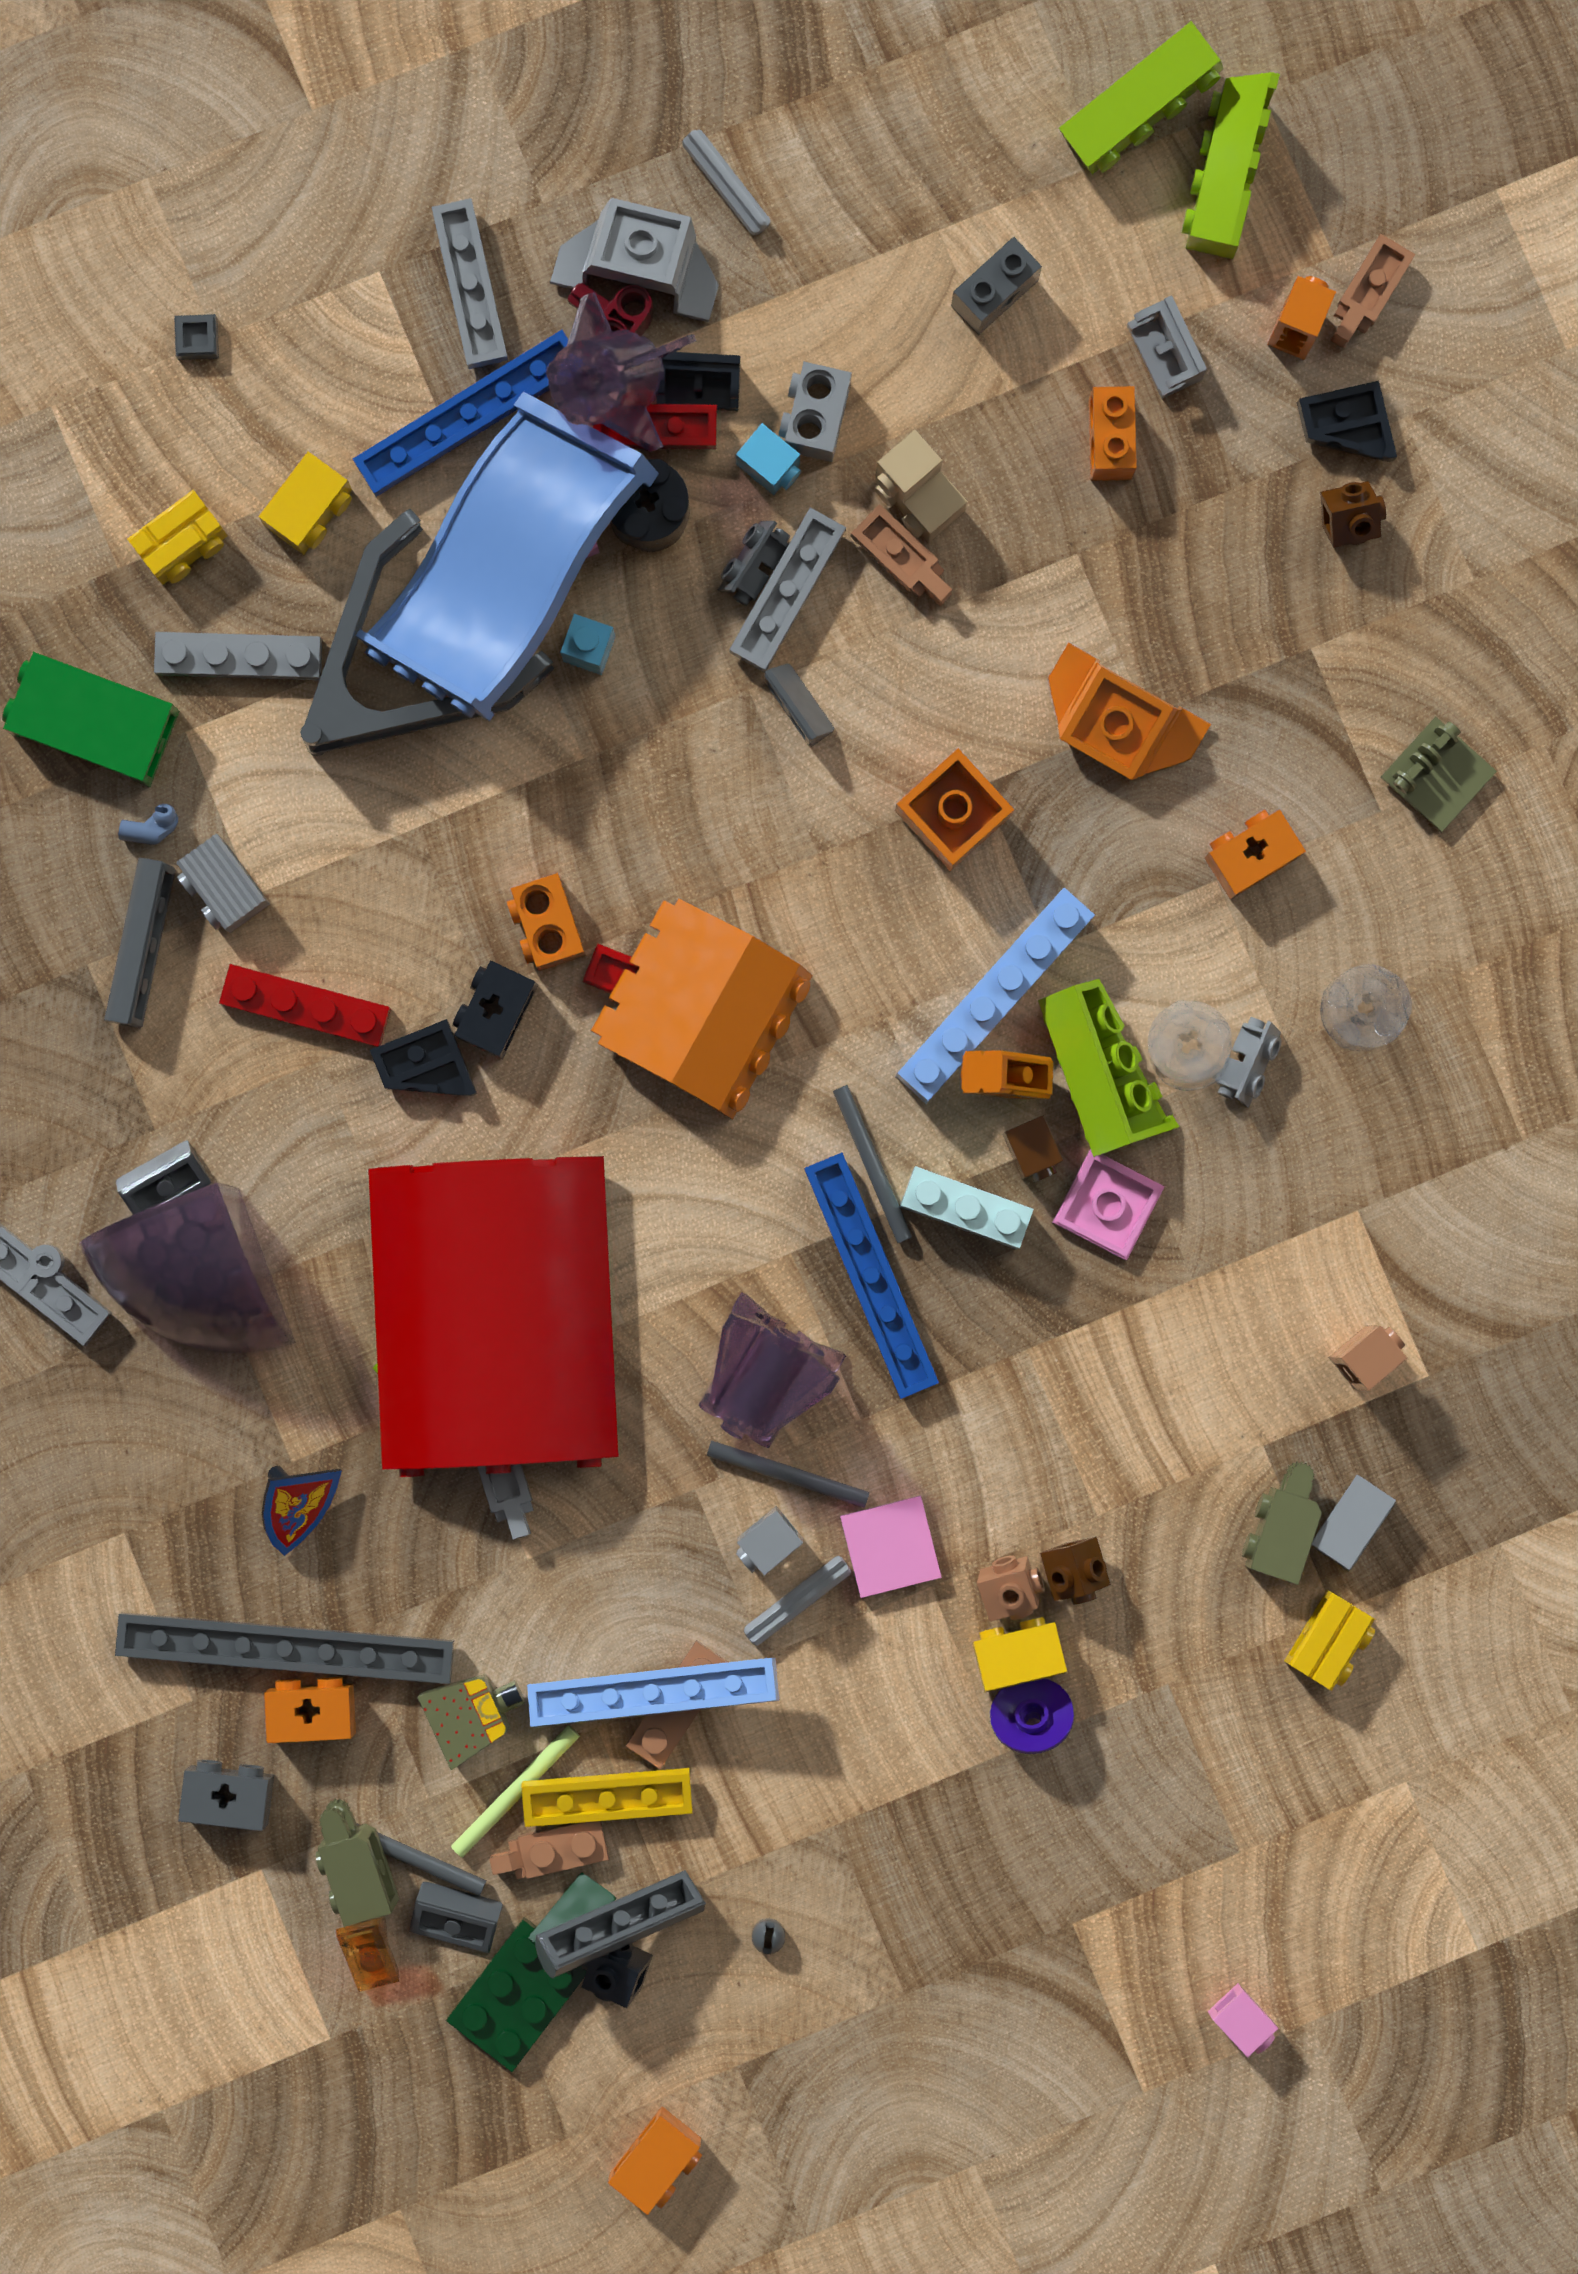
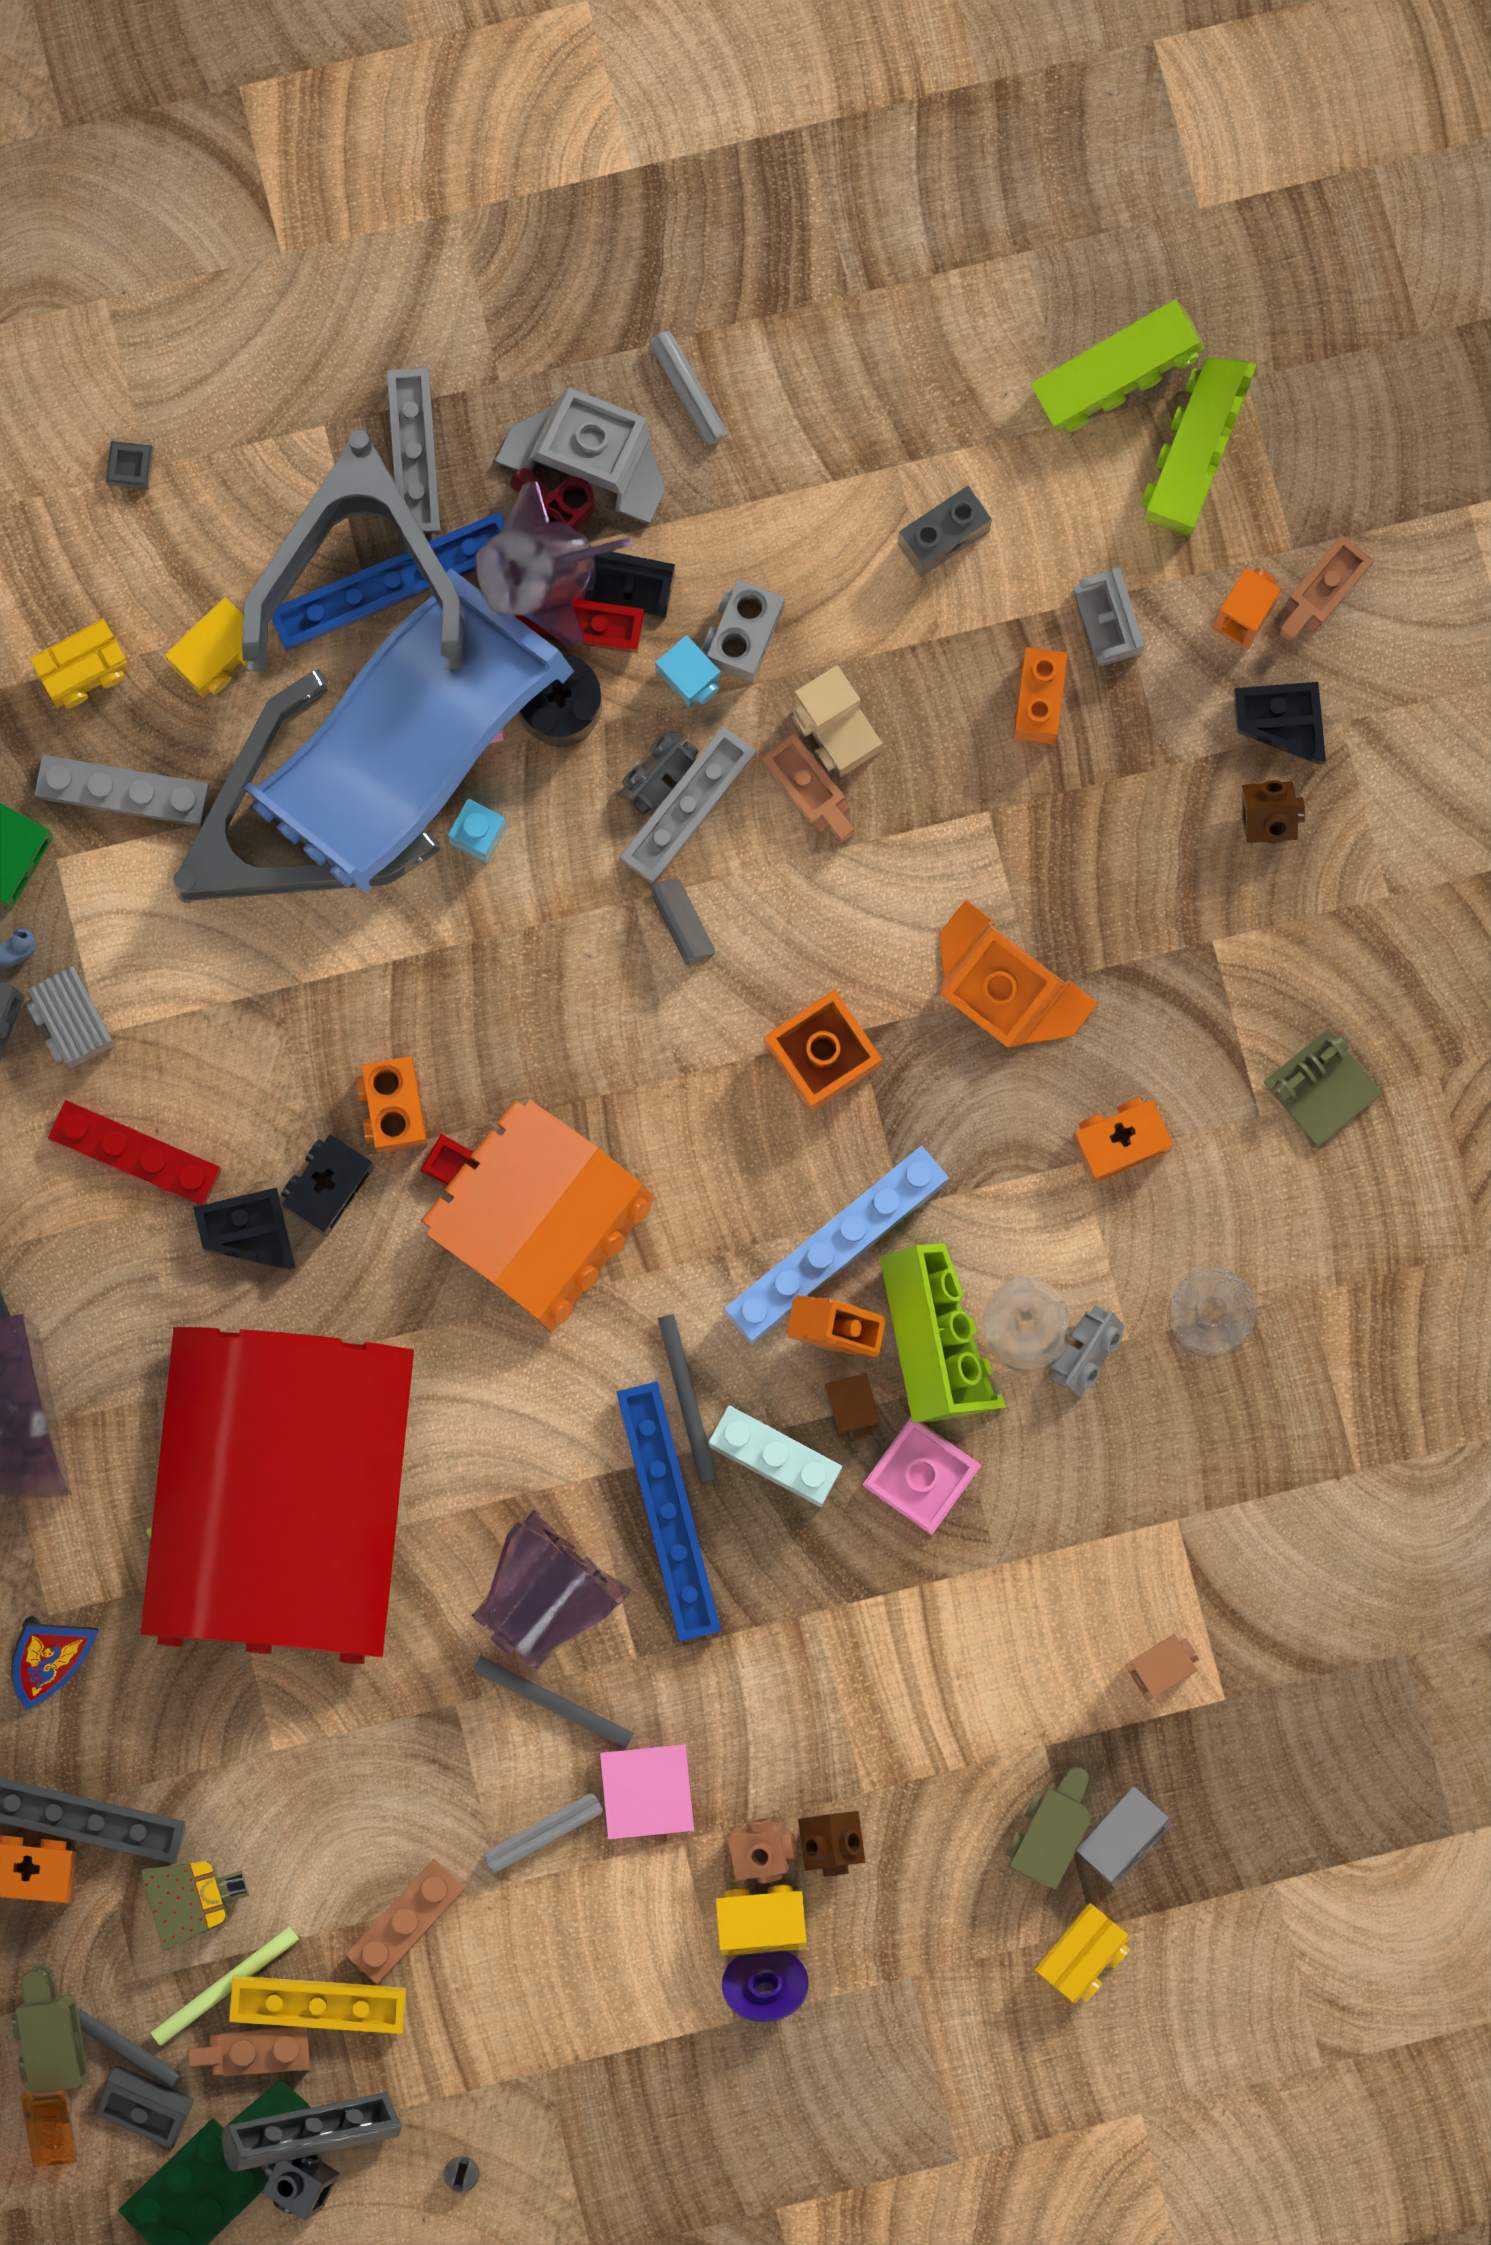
camera: 10 degrees right, 5 degrees down
light grey hinge [477,1464,534,1540] -> none
light blue plate [527,1658,779,1727] -> none
light grey brick [736,1506,803,1575] -> none
none -> piece [242,429,465,671]

